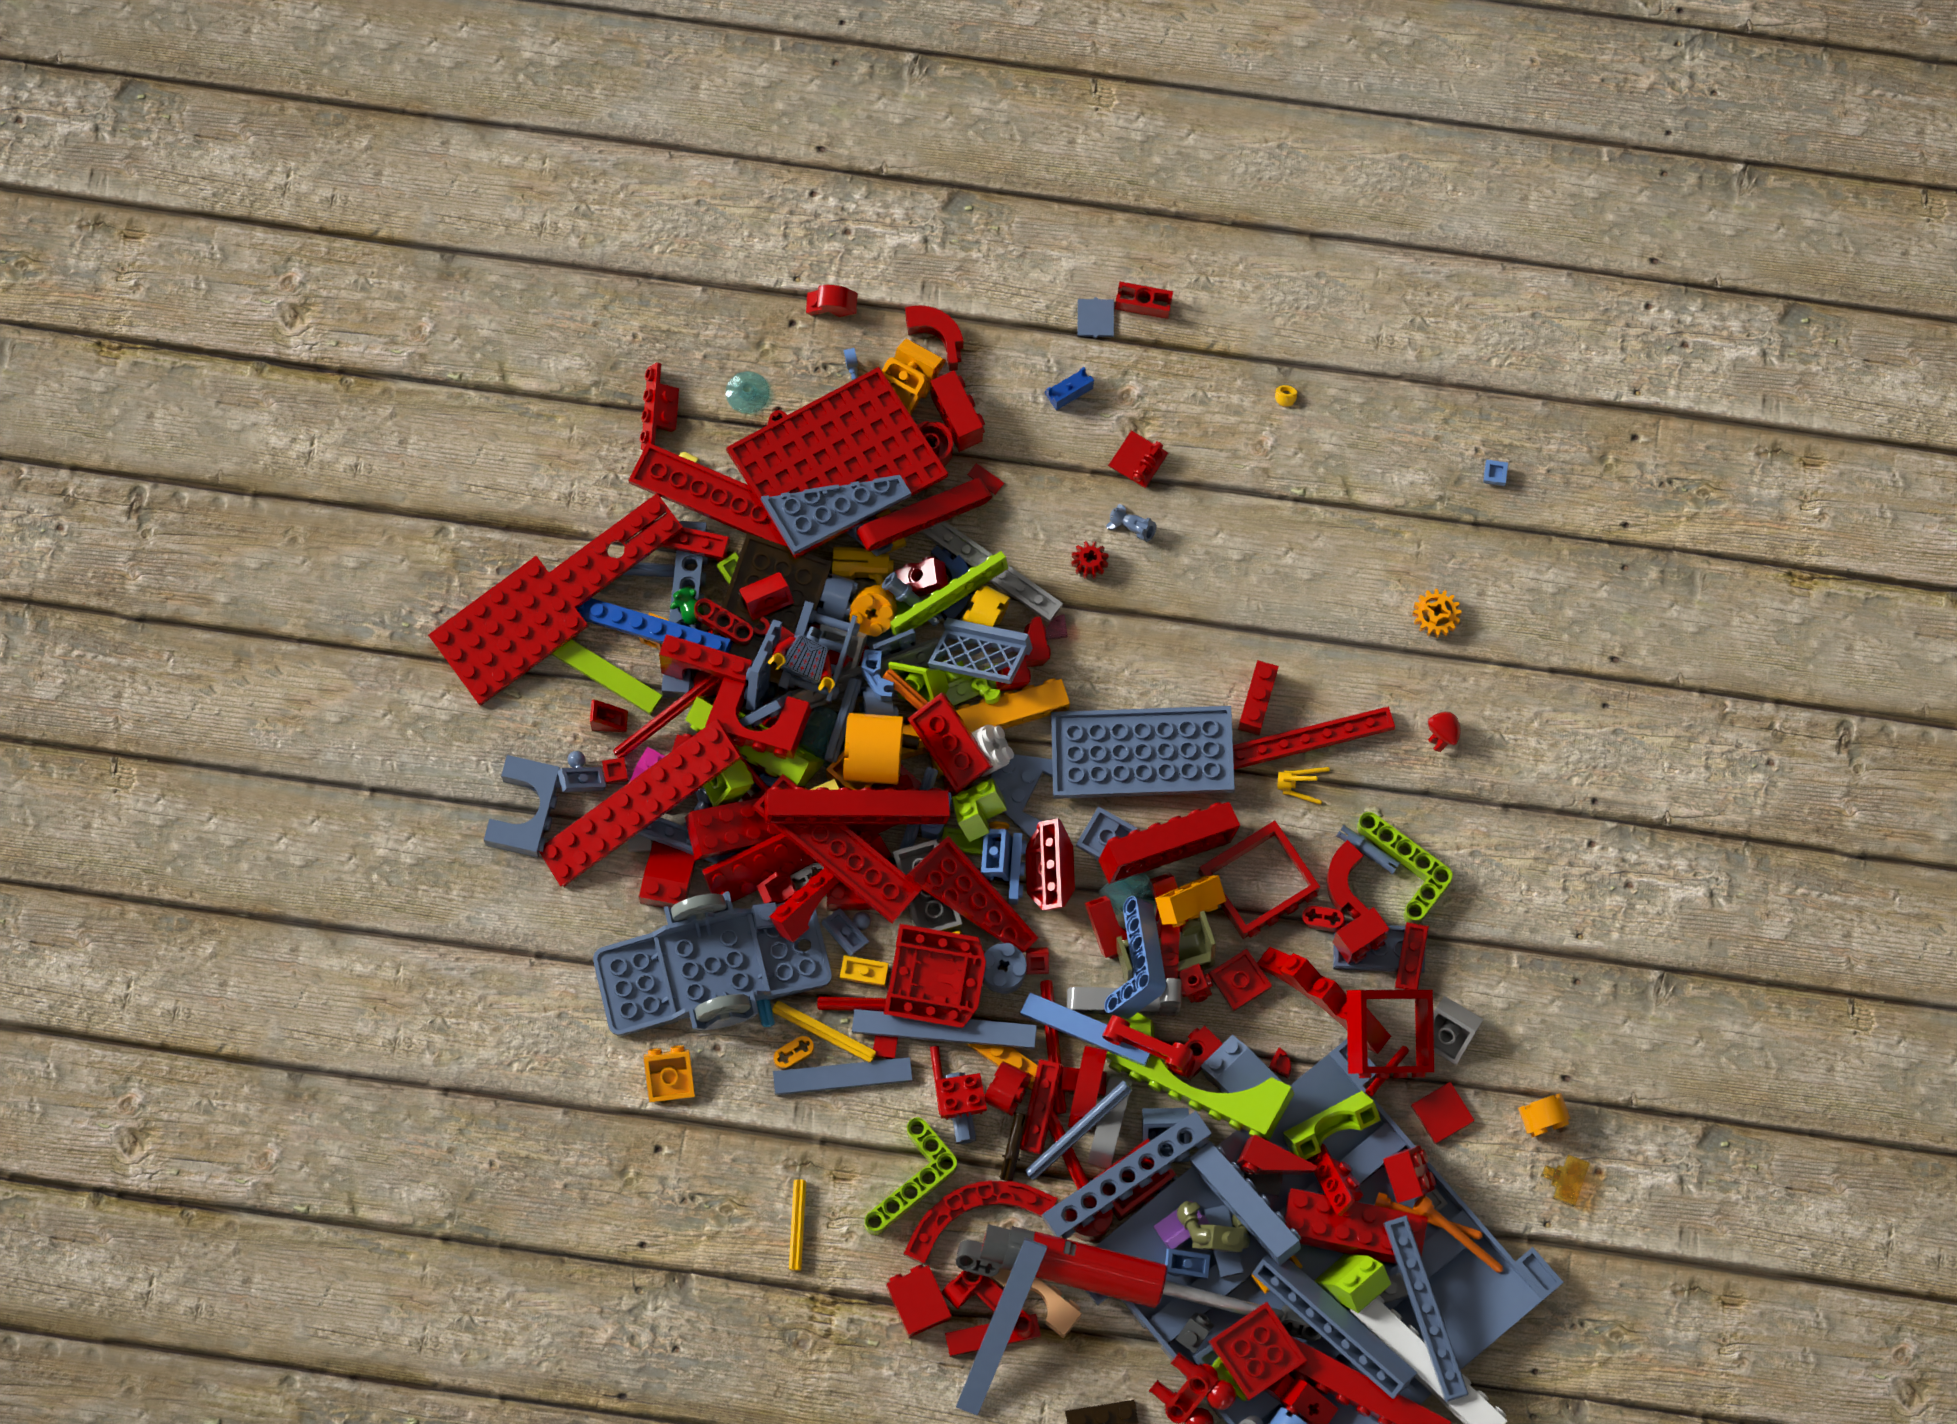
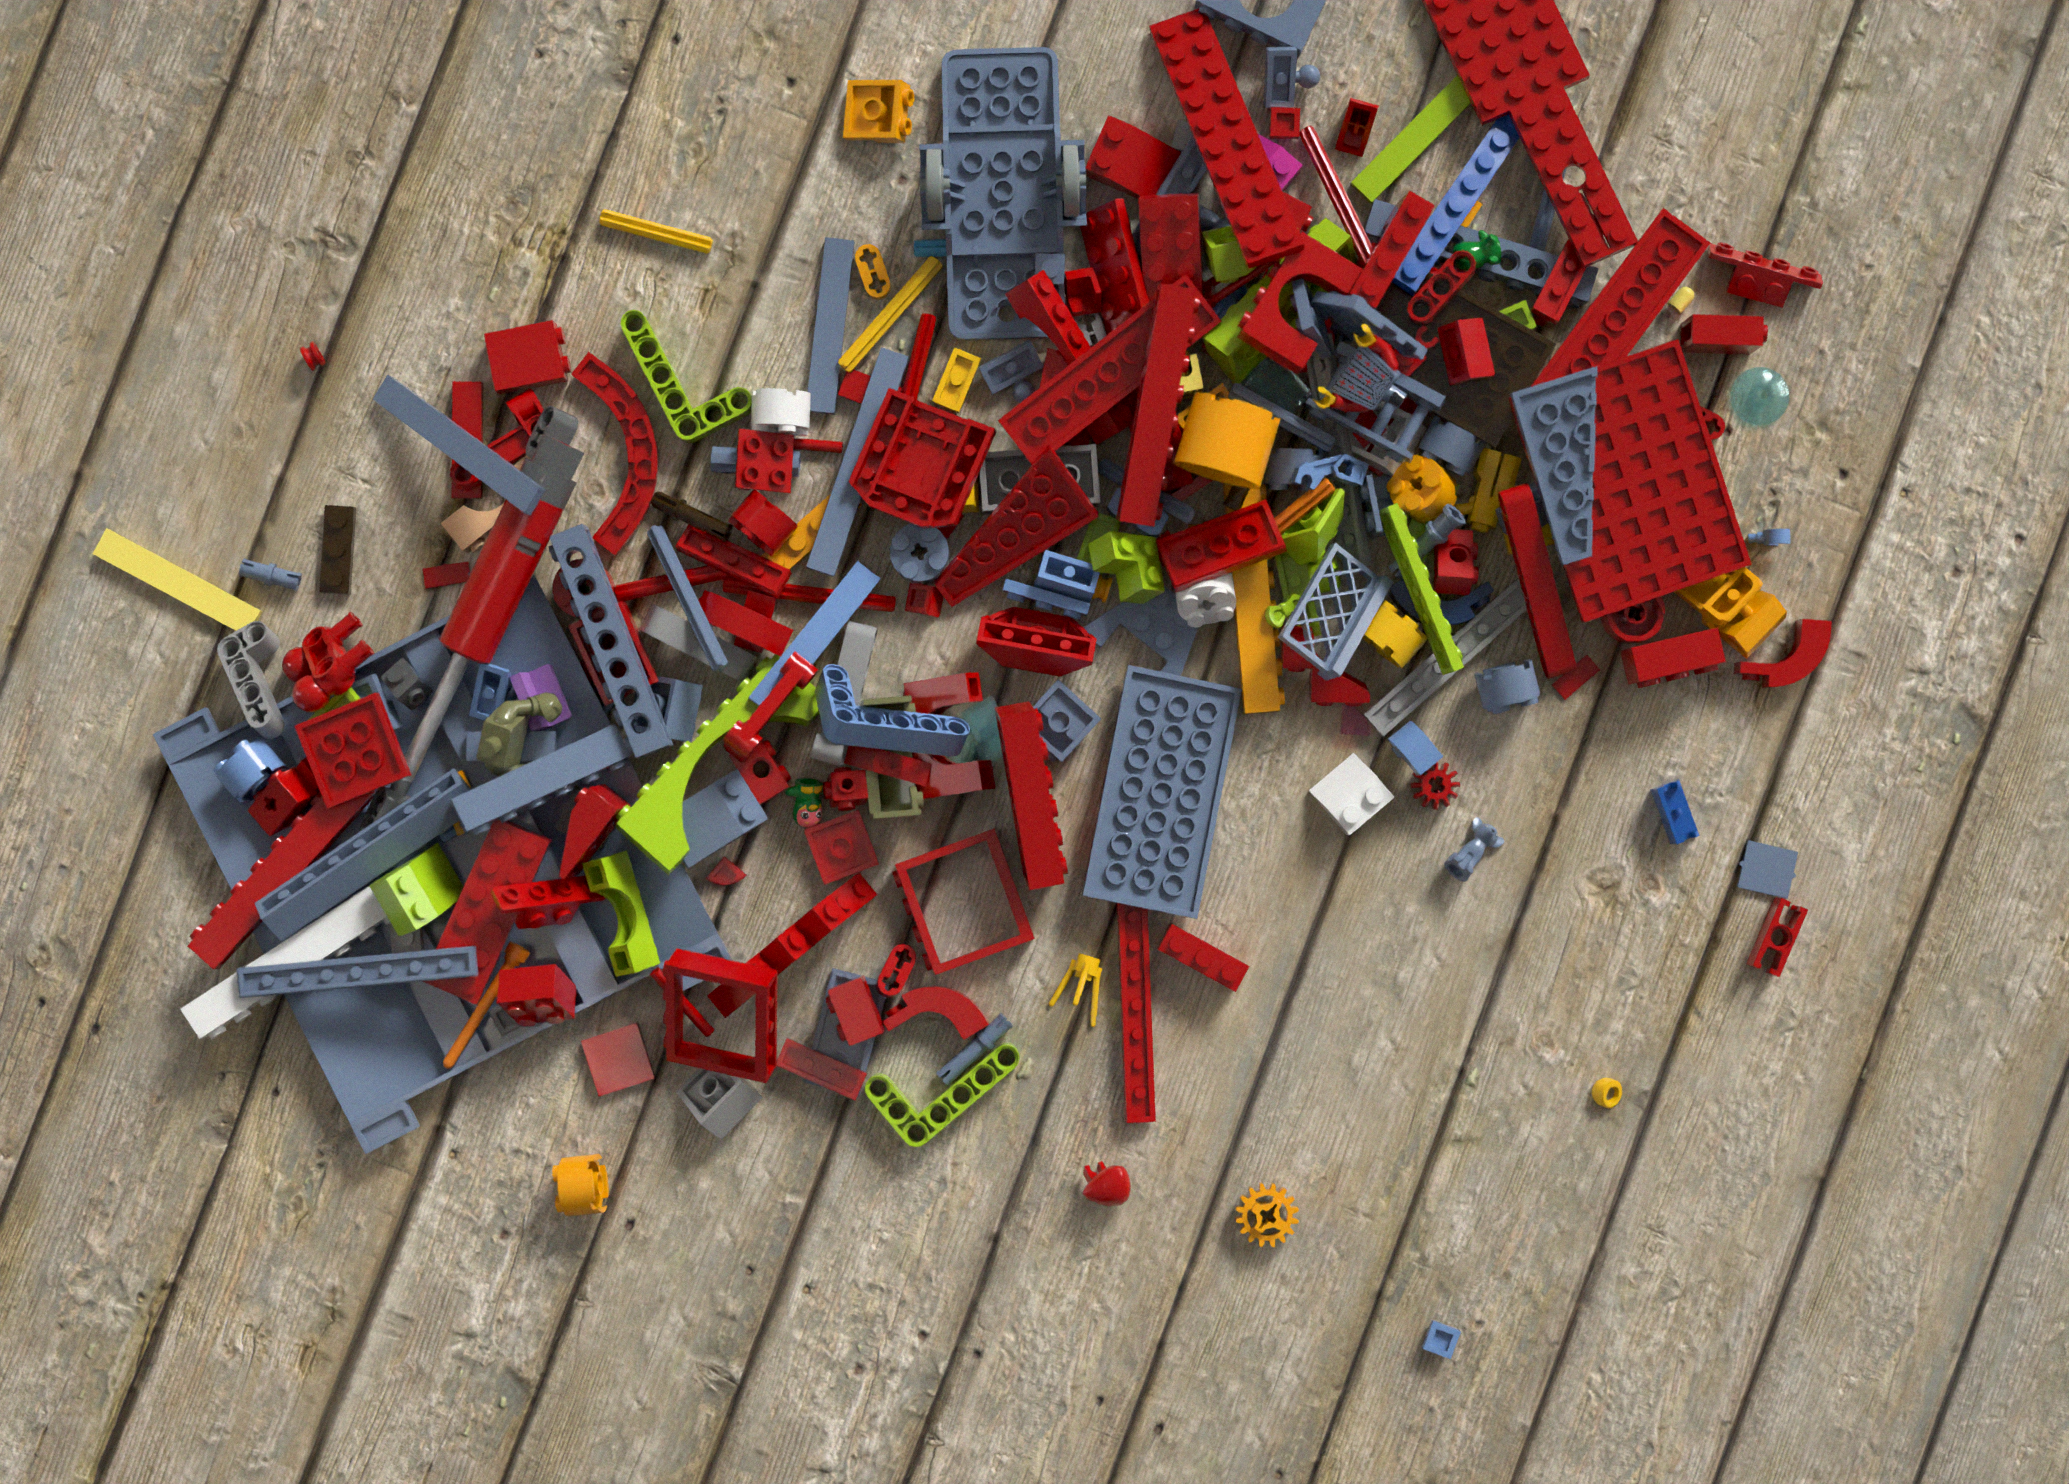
camera: 105 degrees right, 15 degrees up
red brick [806,285,858,318] -> none
red hinge [1108,430,1169,488] -> none
light orange brick [1155,875,1226,927] -> none
orange piece [1413,1195,1503,1273] -> none
clear yellow hinge [1541,1155,1590,1207] -> none
none -> red window [422,561,470,589]
none -> white brick [751,388,811,436]
none -> animal [785,778,823,828]
none -> white slope [1309,753,1395,835]
none -> medium blue brick [1387,721,1443,776]
none -> sand blue brick [1474,659,1540,714]
none -> red brick [1680,314,1768,355]

